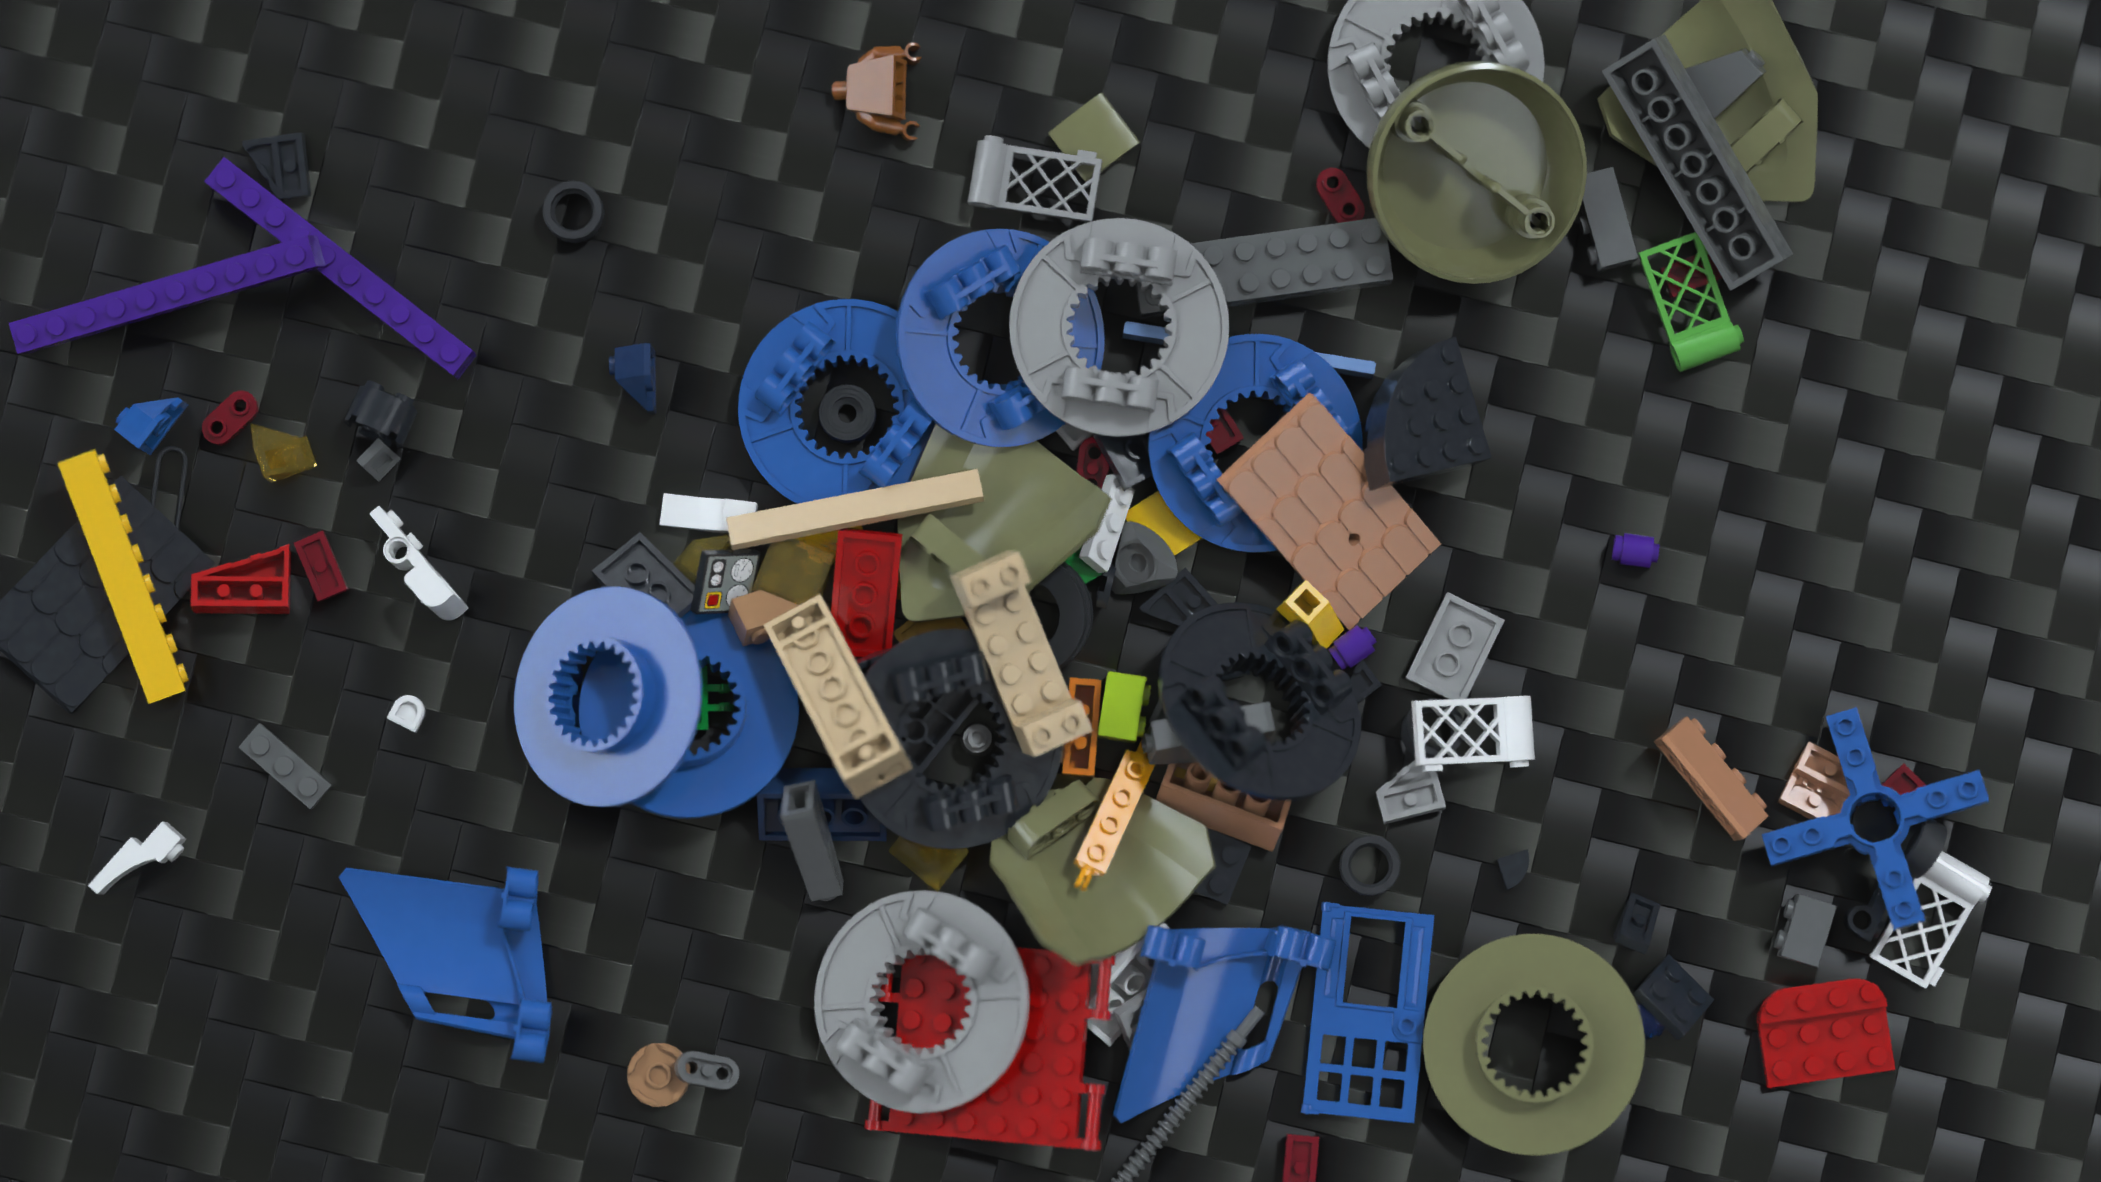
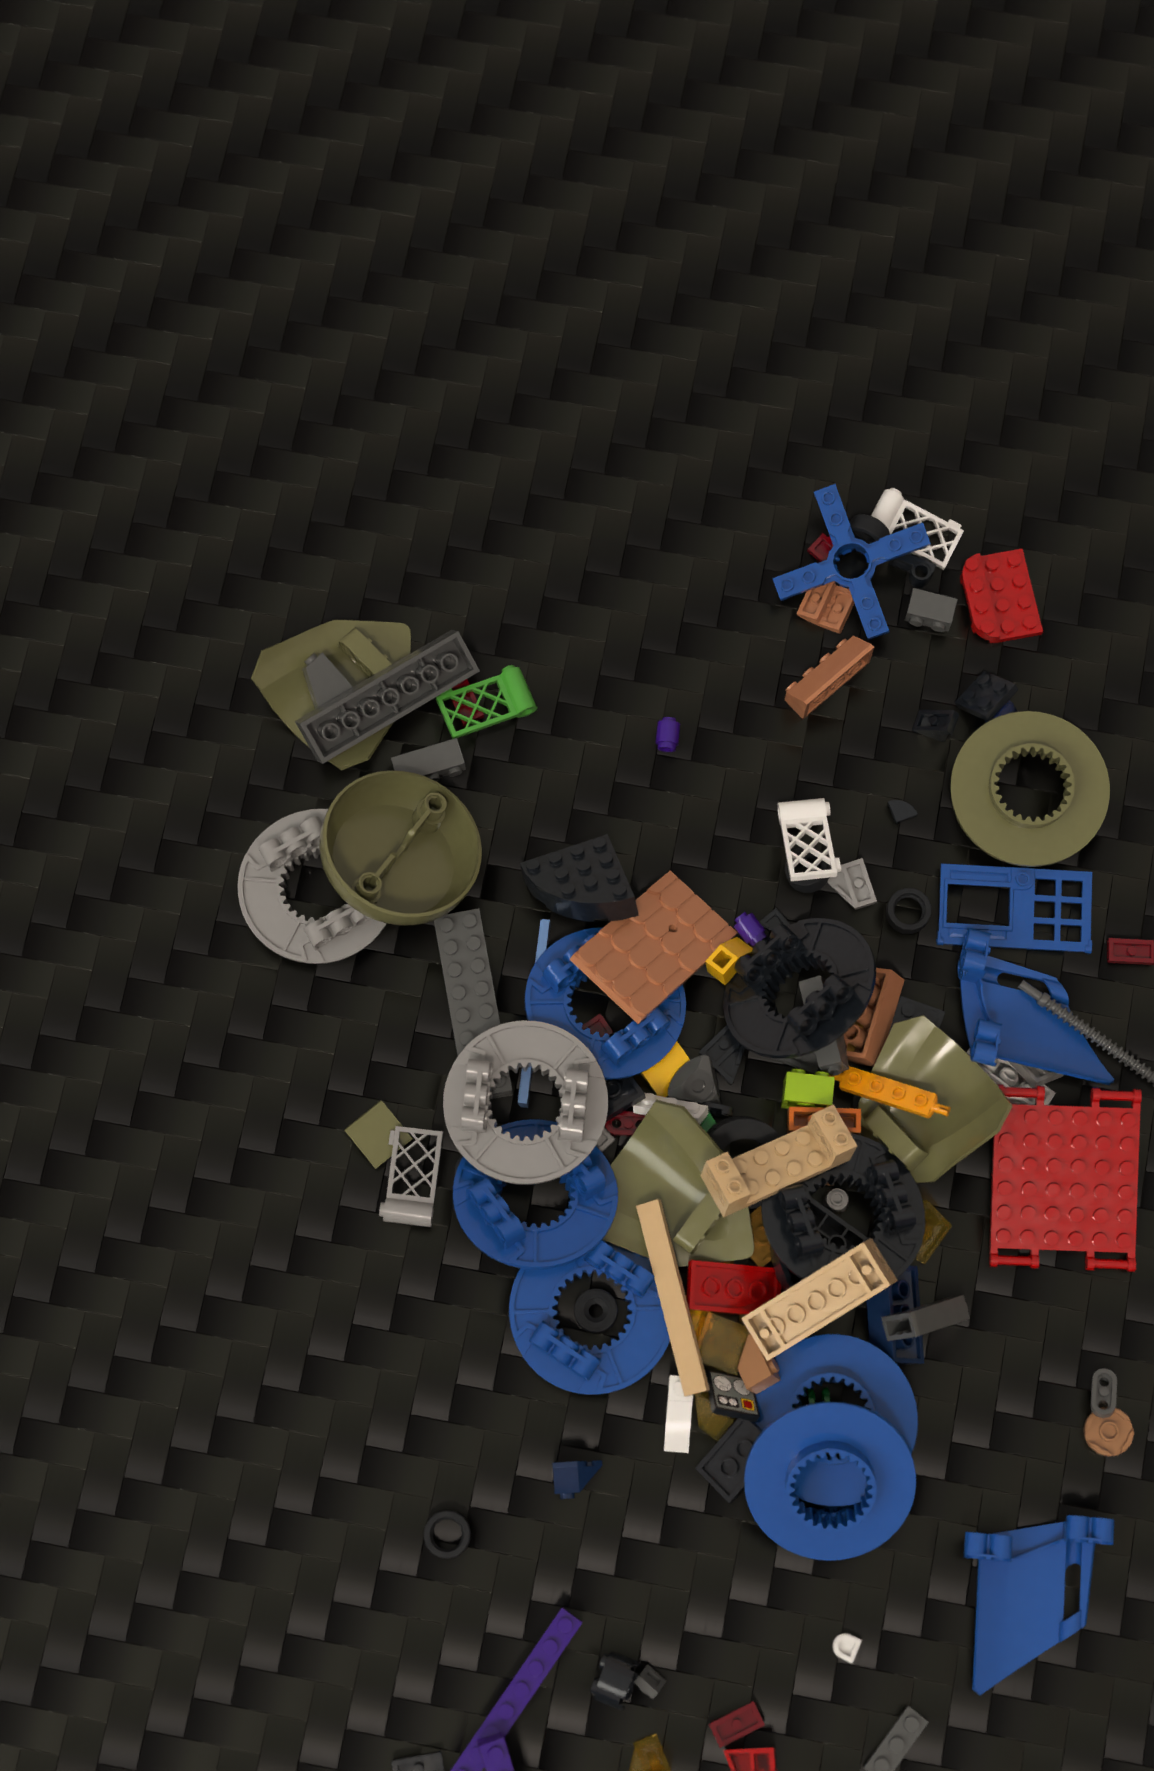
camera: 90 degrees left, 10 degrees down
white plate [370,506,469,620] -> none
light grey piece [814,891,1029,1113] -> none
torso [832,42,921,141] -> none
dark red plate [1316,168,1364,223] -> none
light grey plate [1405,592,1505,700] -> none

